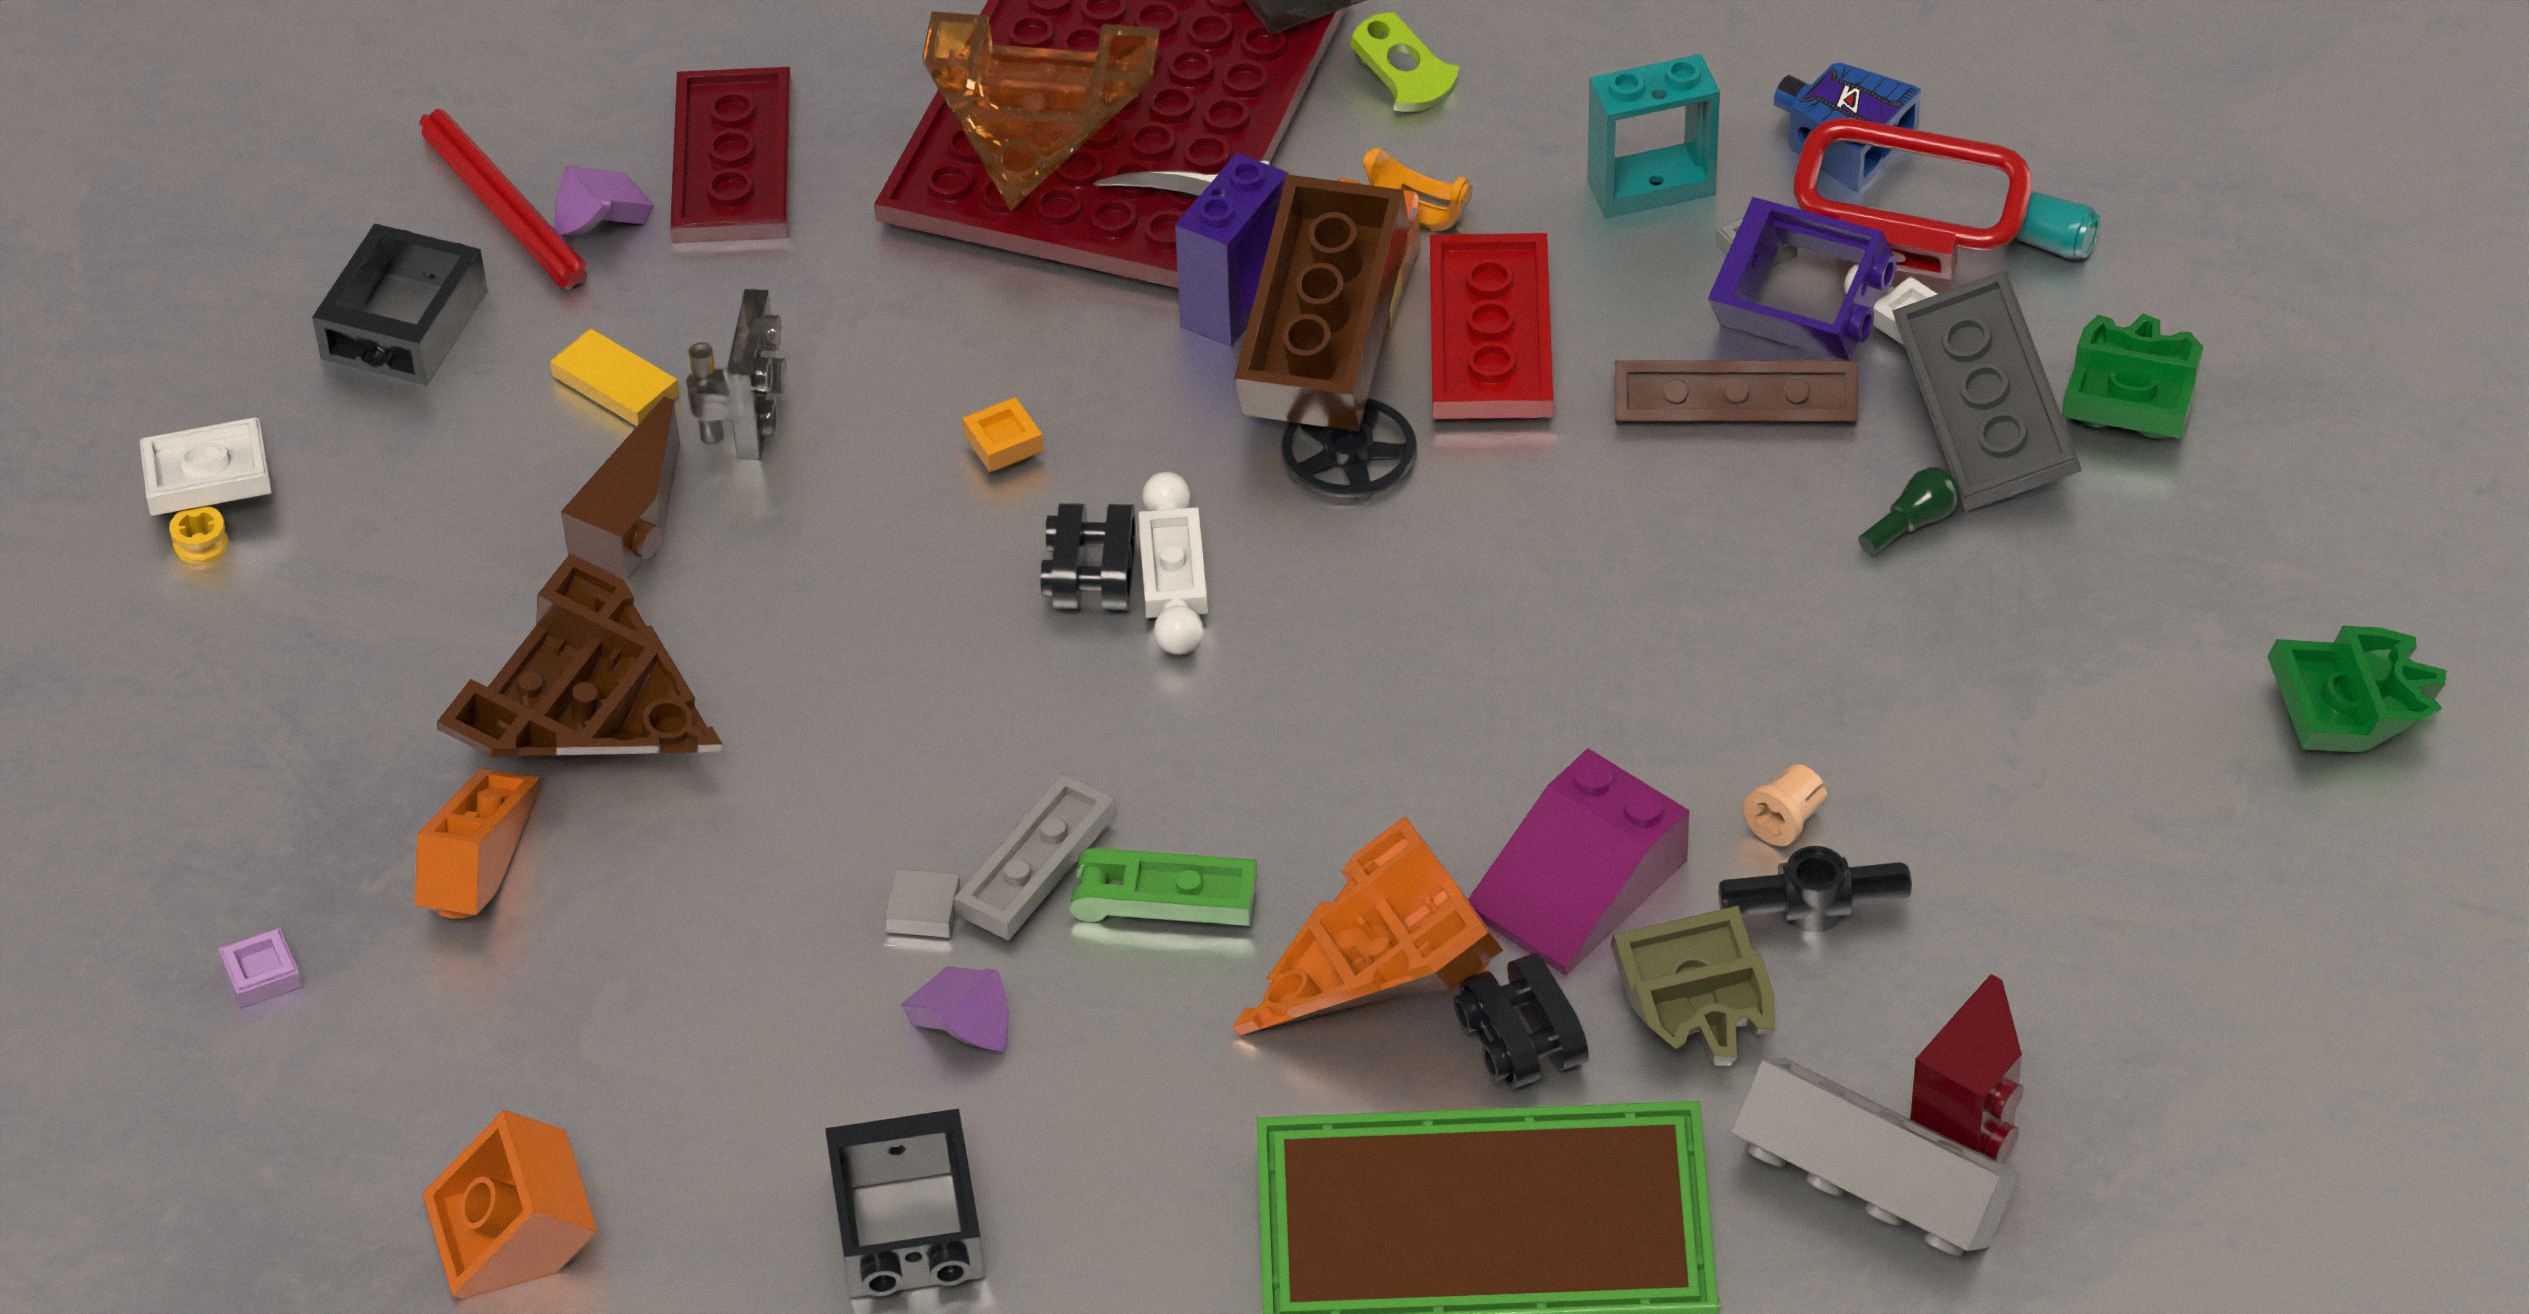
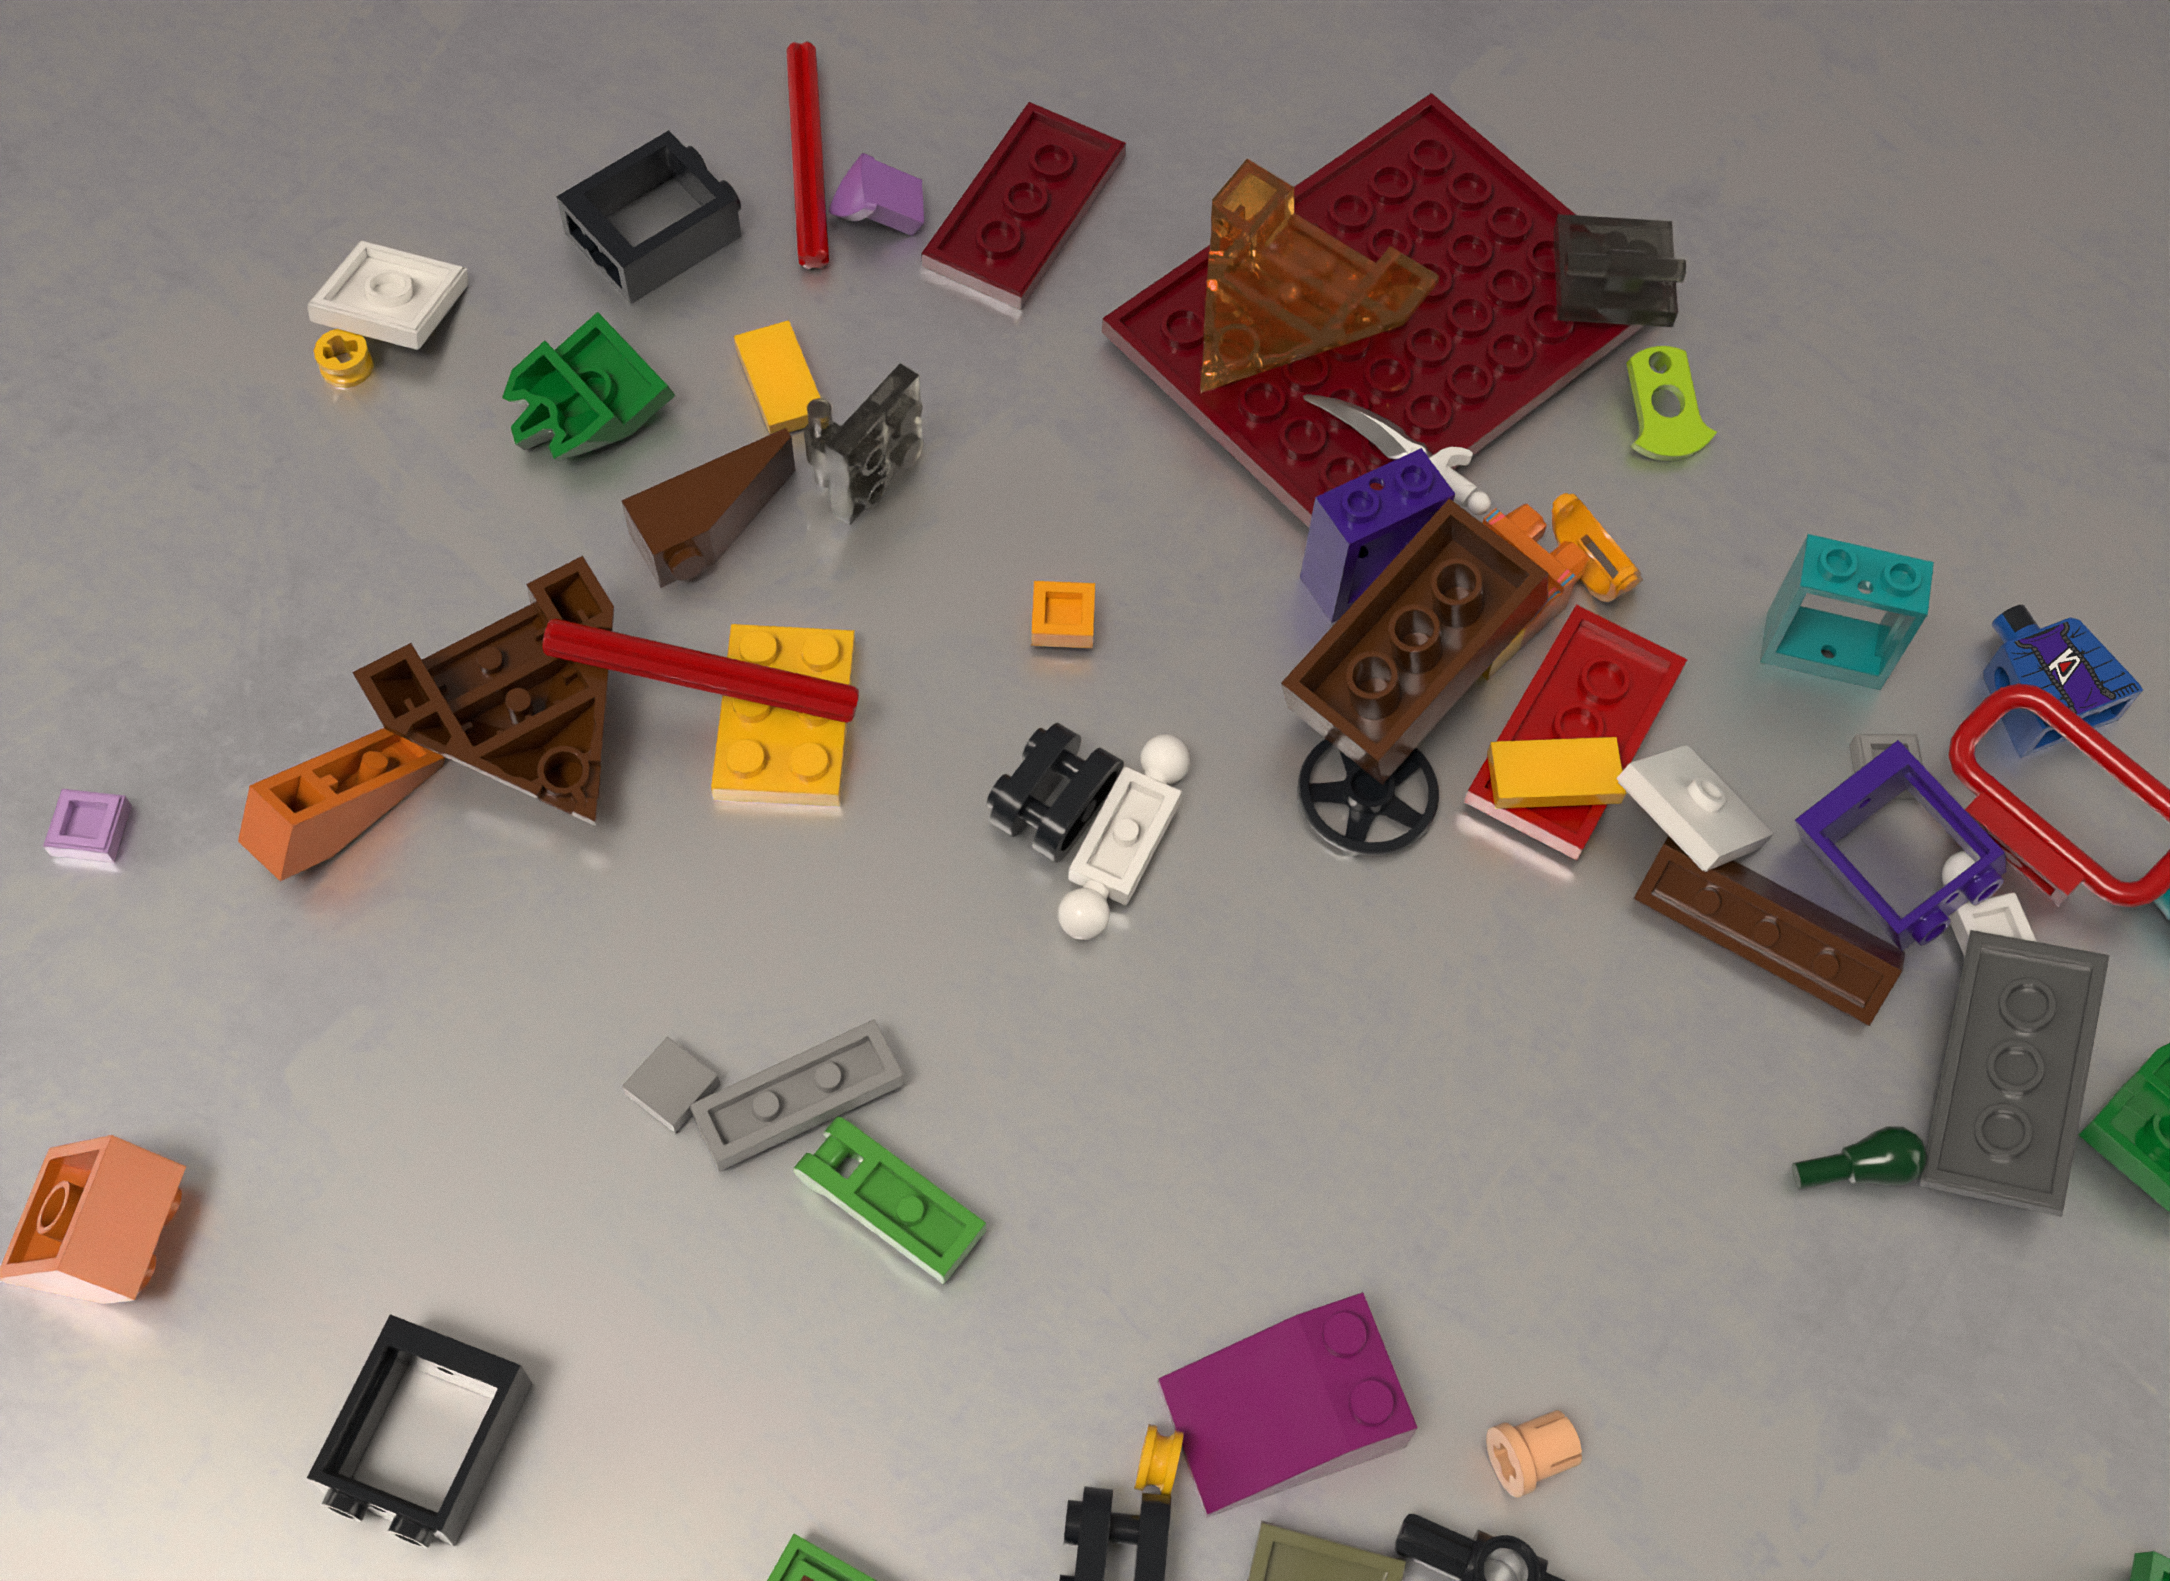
camera: 25 degrees right, 15 degrees up
medium lavender tile [901,966,1009,1051] -> none
orange wedge [1232,816,1503,1036] -> none
none -> green plate [502,312,676,461]
none -> red axle [542,618,859,723]
none -> yellow plate [711,624,856,807]
none -> yellow bush [1134,1424,1184,1496]
none -> yellow tile [1487,737,1626,809]
none -> white plate [1616,744,1774,872]

